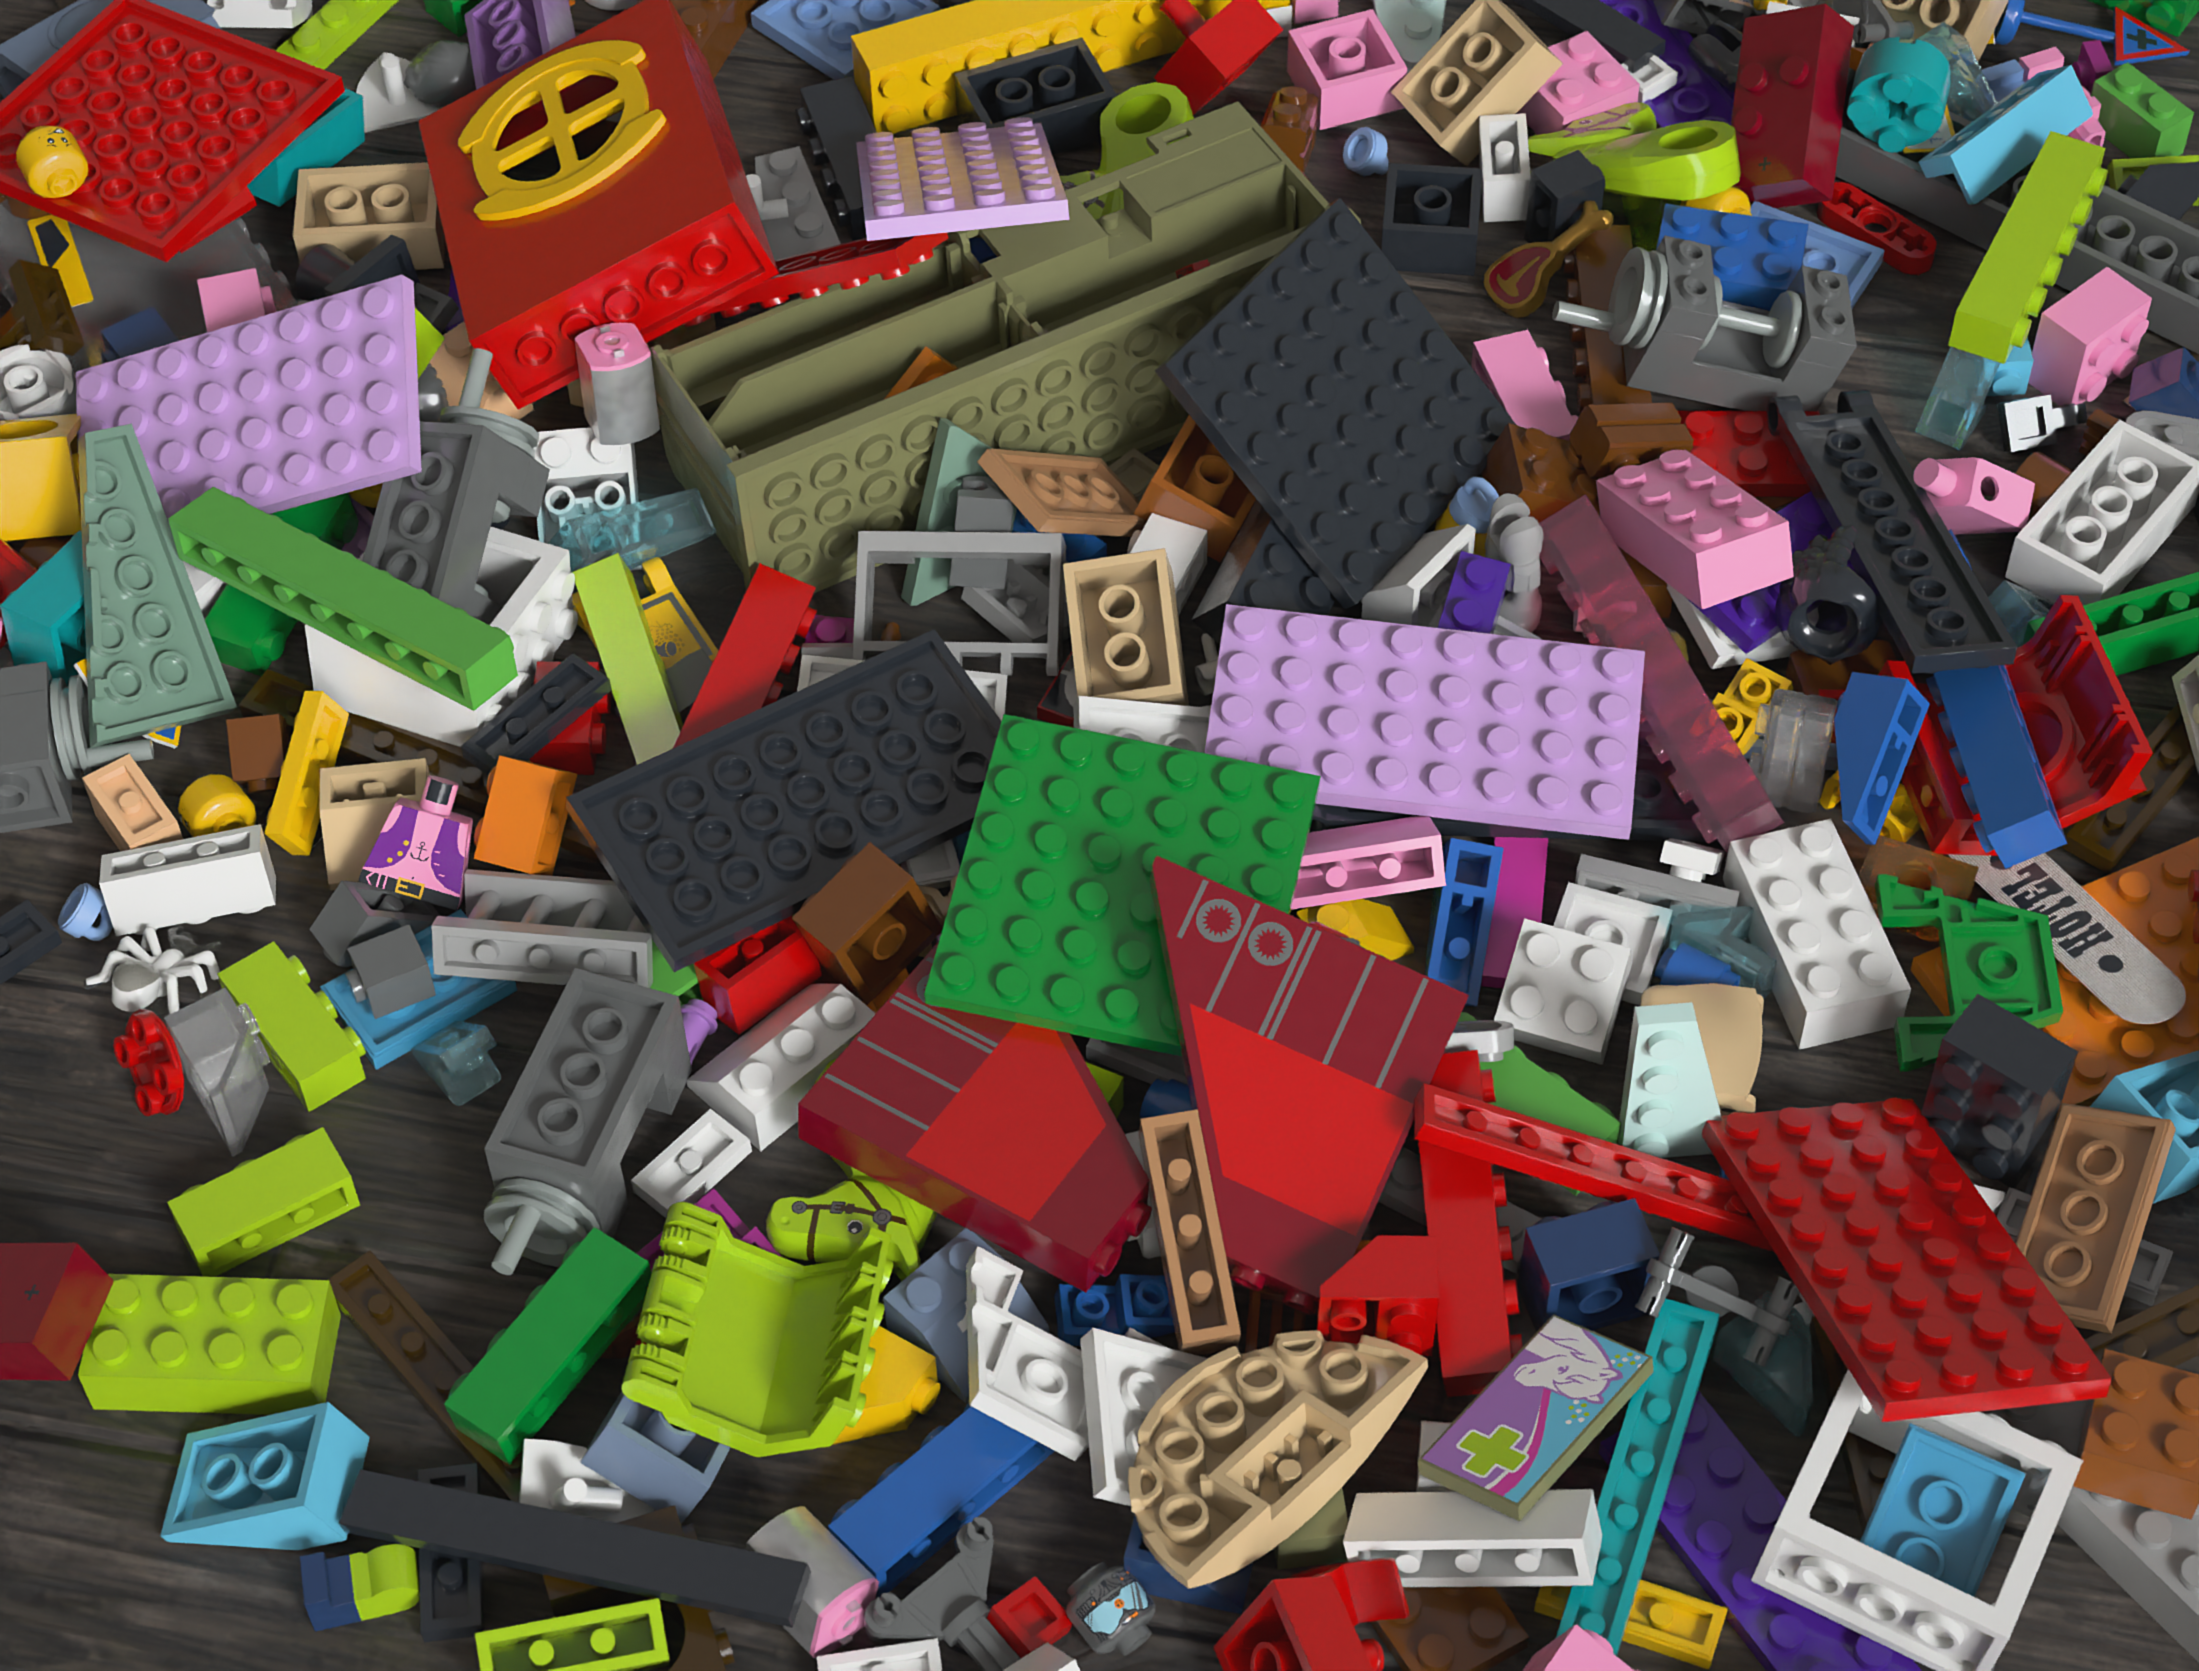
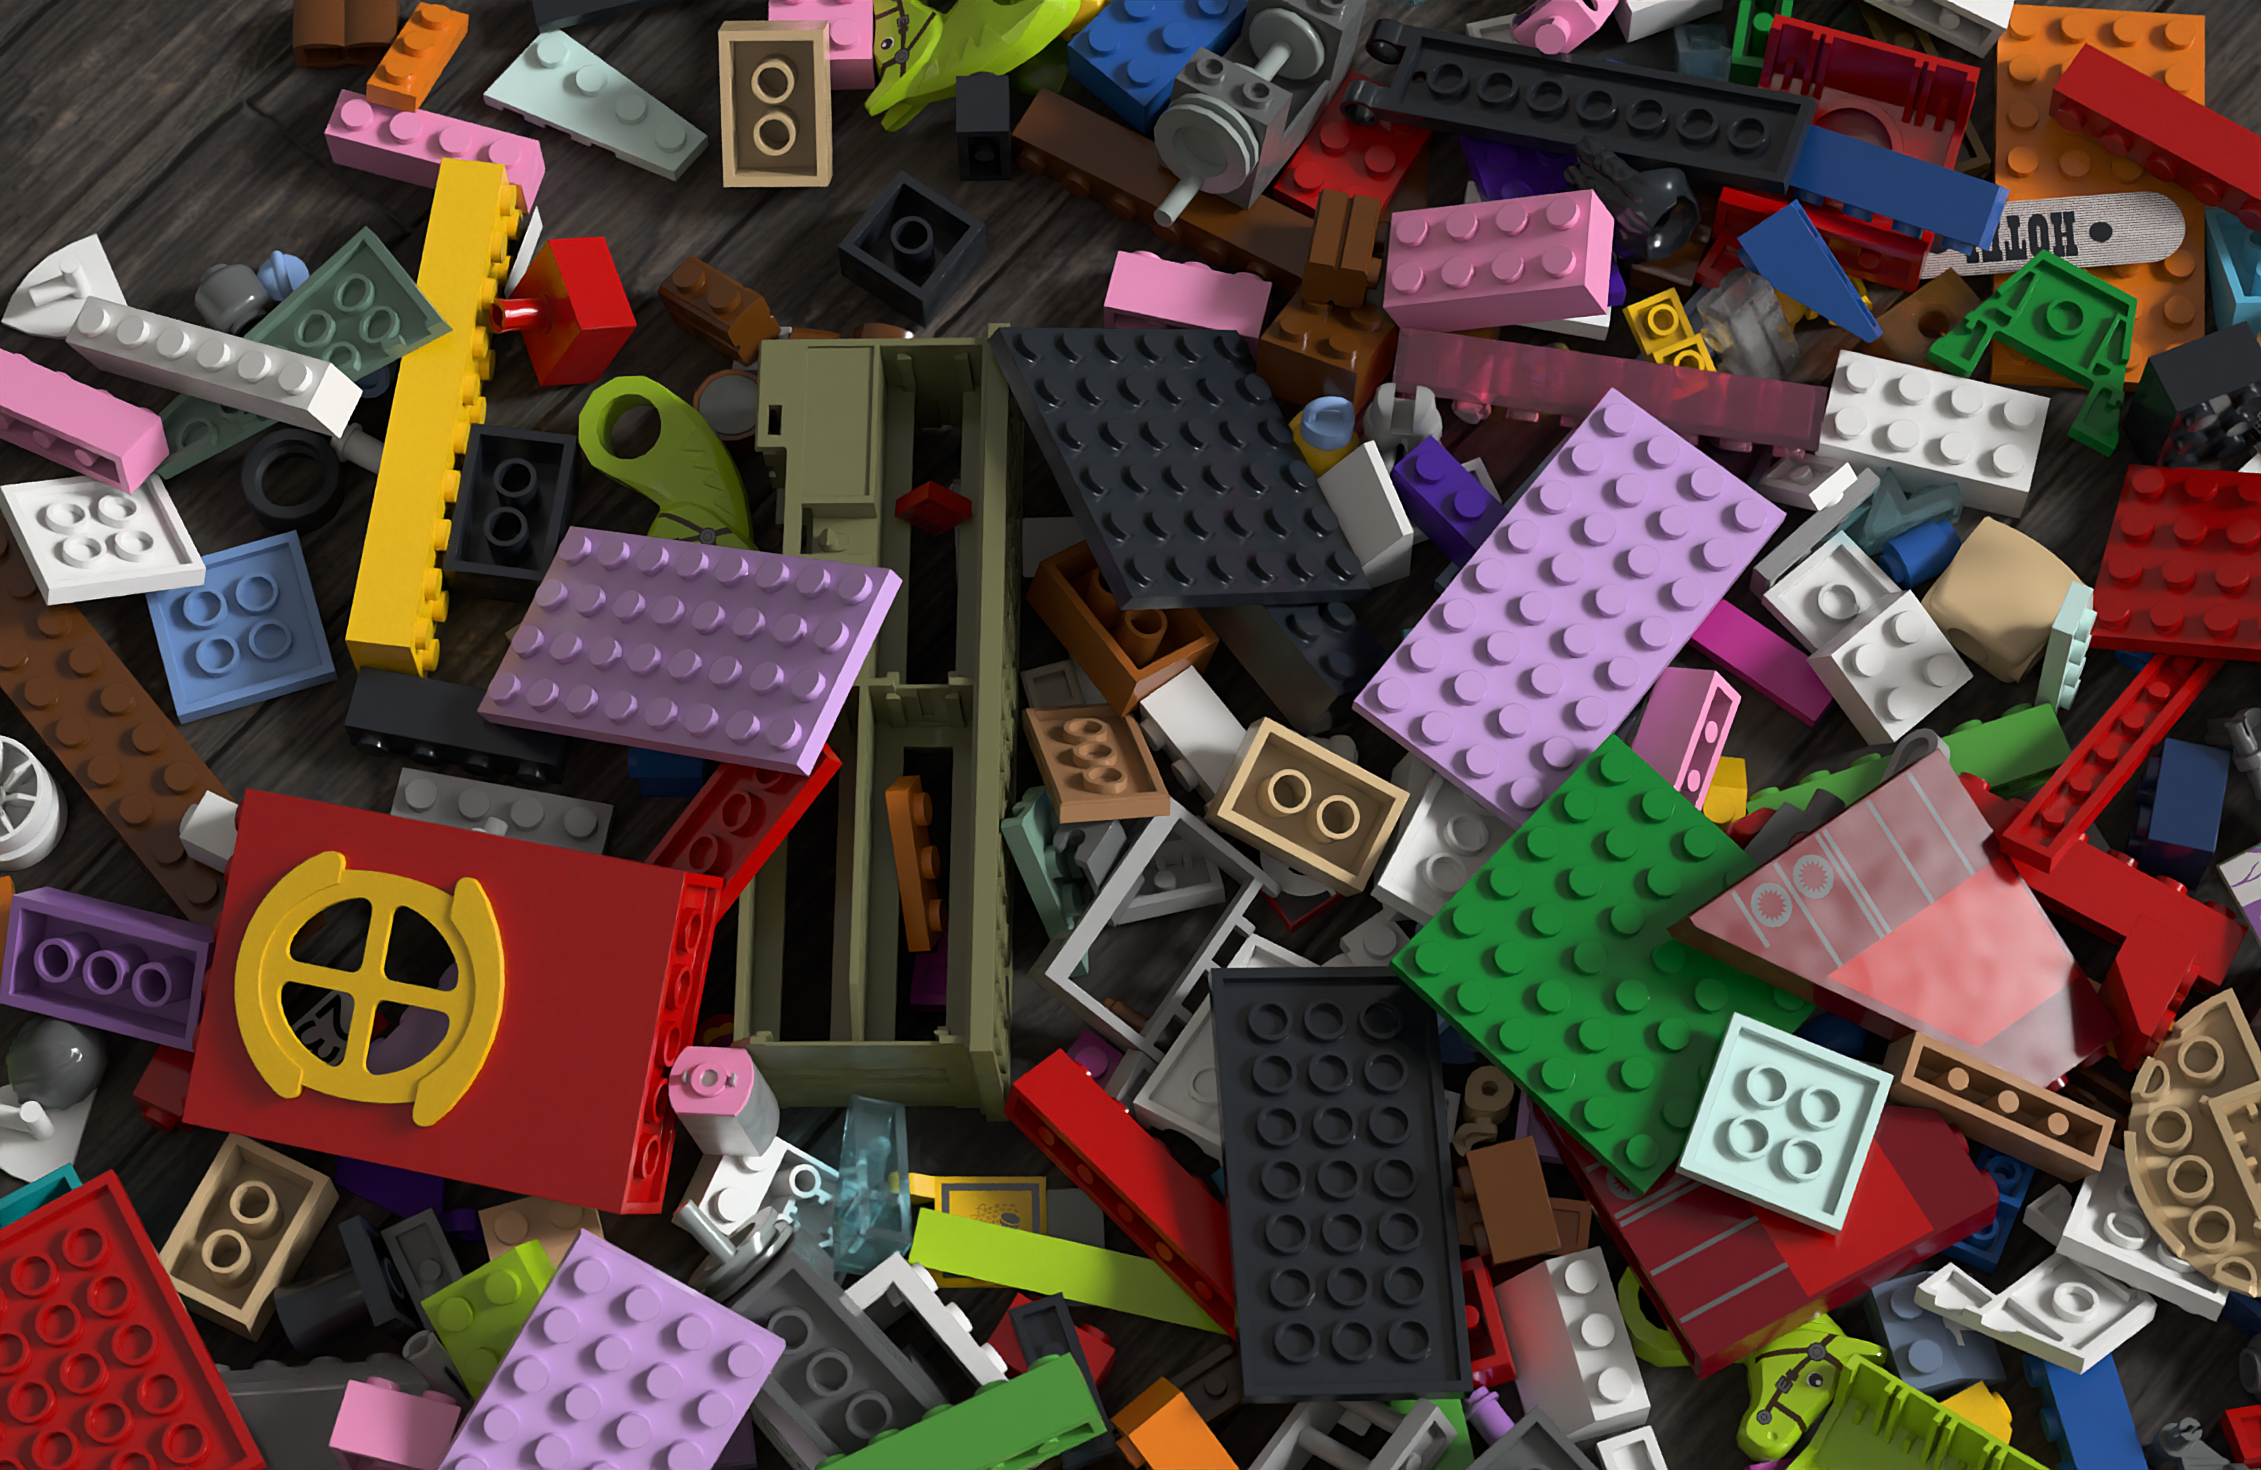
camera: 60 degrees left, 15 degrees up
bright pink brick [1287,9,1407,130] -> none
light blue tile [1343,127,1389,176] -> none
blue slope [1425,838,1504,1007] -> none
white brick [1479,113,1530,222] -> none
pearl gold piece [1484,200,1614,318] -> none
none -> light aqua plate [1675,1012,1894,1236]

